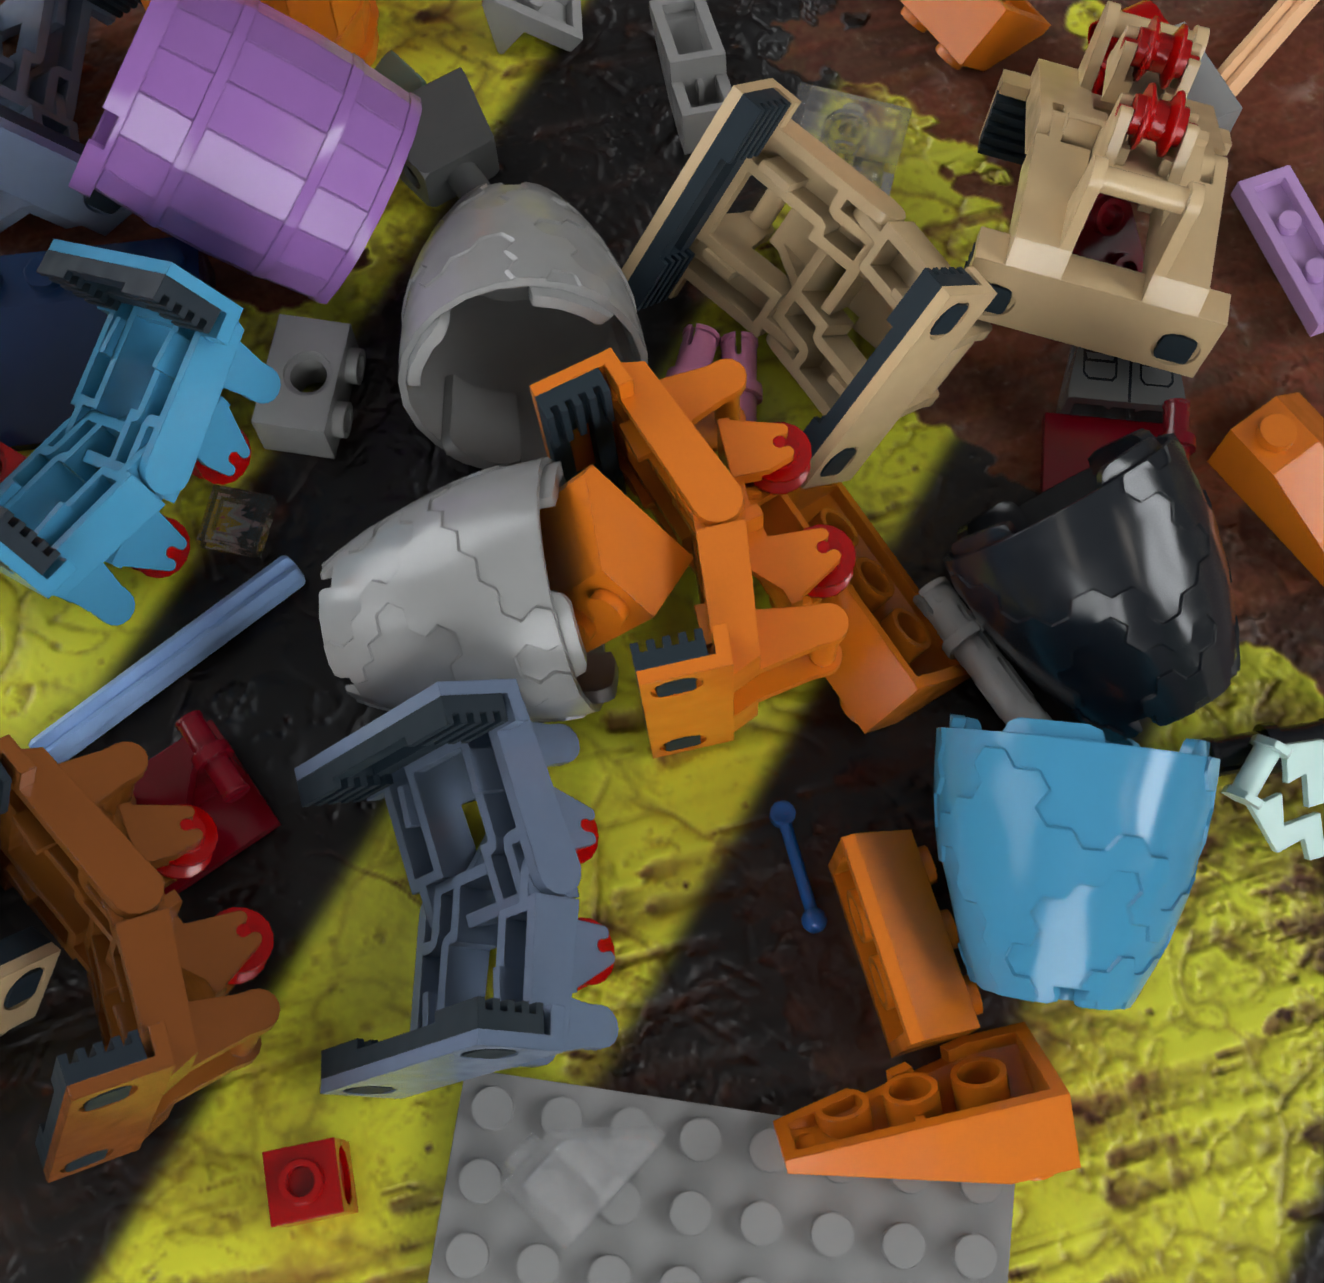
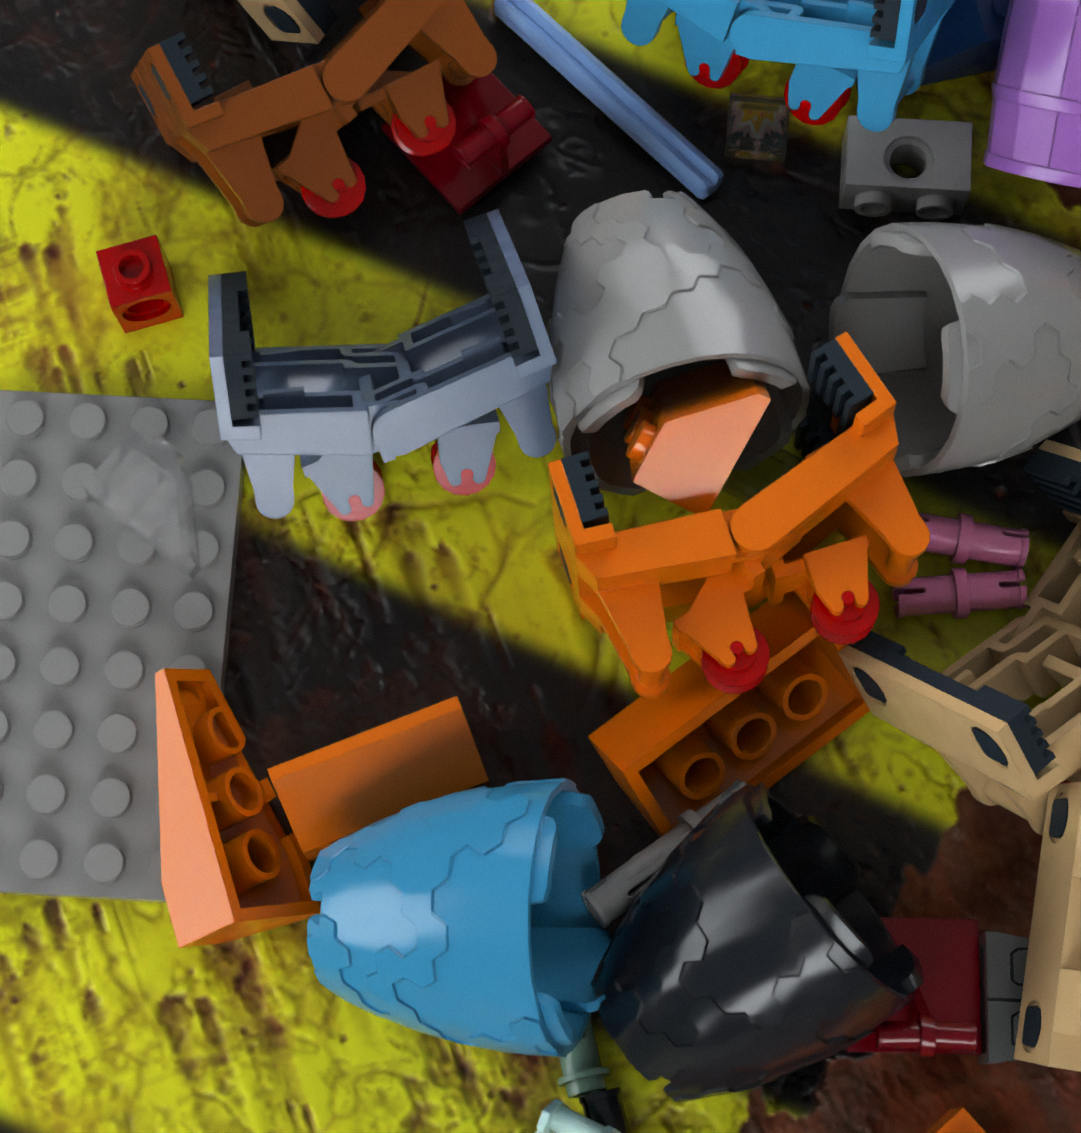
camera: 90 degrees right, 5 degrees up
blue hinge [769,800,828,933] -> none

